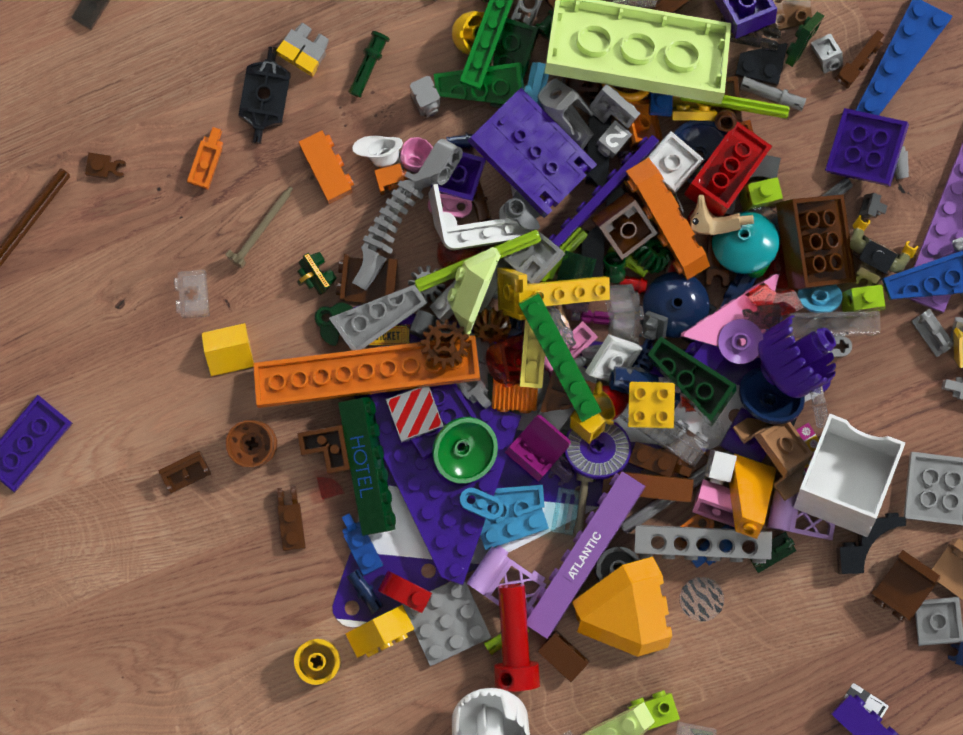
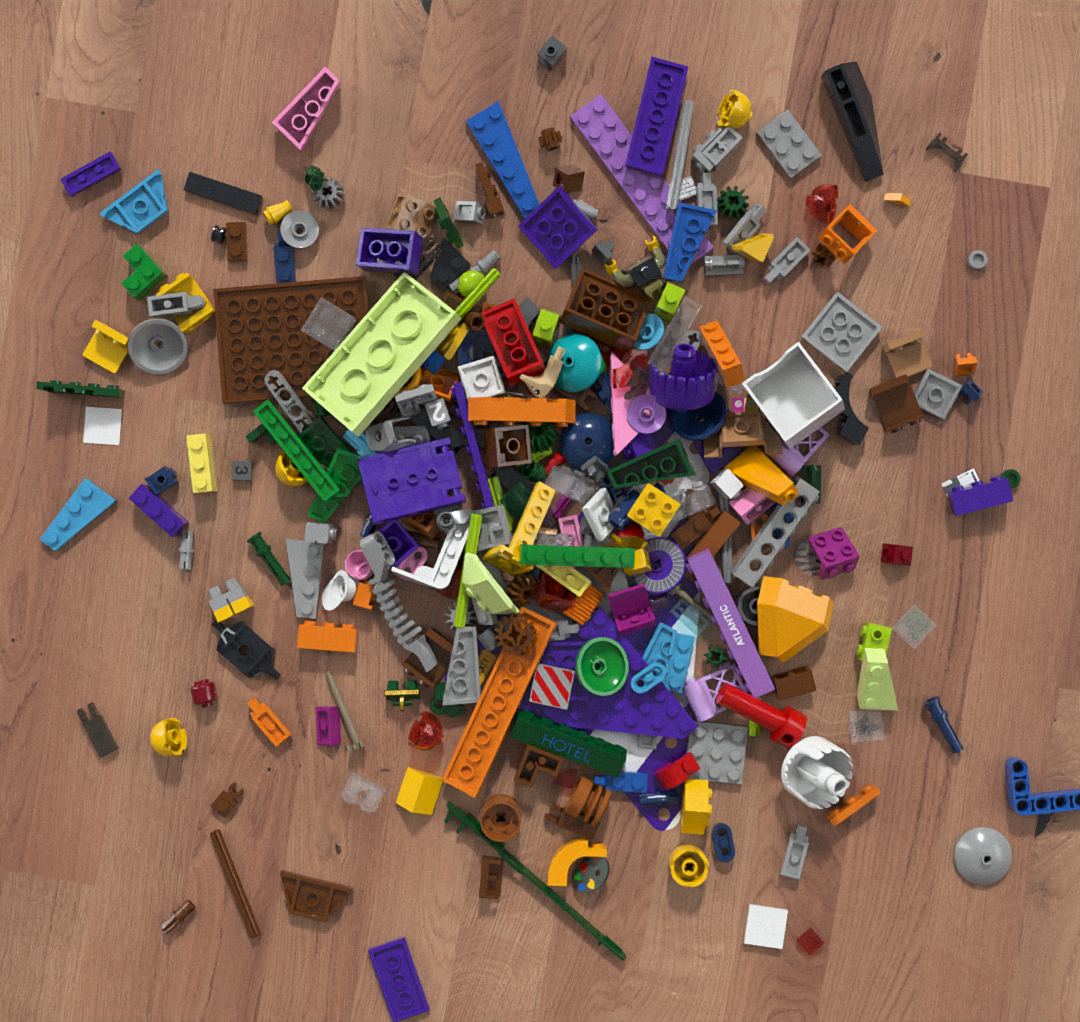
camera: 50 degrees left, 5 degrees up
none -> yellow cylinder [150,718,187,757]
none -> dark red head [190,679,218,708]
none -> reddish brown wing [280,870,353,922]
none -> light grey wing [286,539,324,619]
none -> magenta slope [316,706,341,746]
none -> dark orange brick [400,512,440,540]
none -> clear red cylinder [408,711,444,751]
none -> dark green piece [444,802,626,961]
none -> lime hair [457,270,485,298]
none -> reddish brown gear [538,128,562,151]
none -> light orange arch [547,837,607,886]
none -> reddish brown panel [553,164,585,193]
none -> dark orange wheel [564,776,611,827]
none -> pearl dark grey piece [572,857,610,893]
none -> light grey tile [637,734,658,749]
none -> orange brick [699,321,745,388]
none -> dark green gear [703,645,727,669]
none -> dark blue plate [712,823,735,862]
none -> magenta bracket [808,527,860,580]
none -> dark red bracket [881,543,913,566]

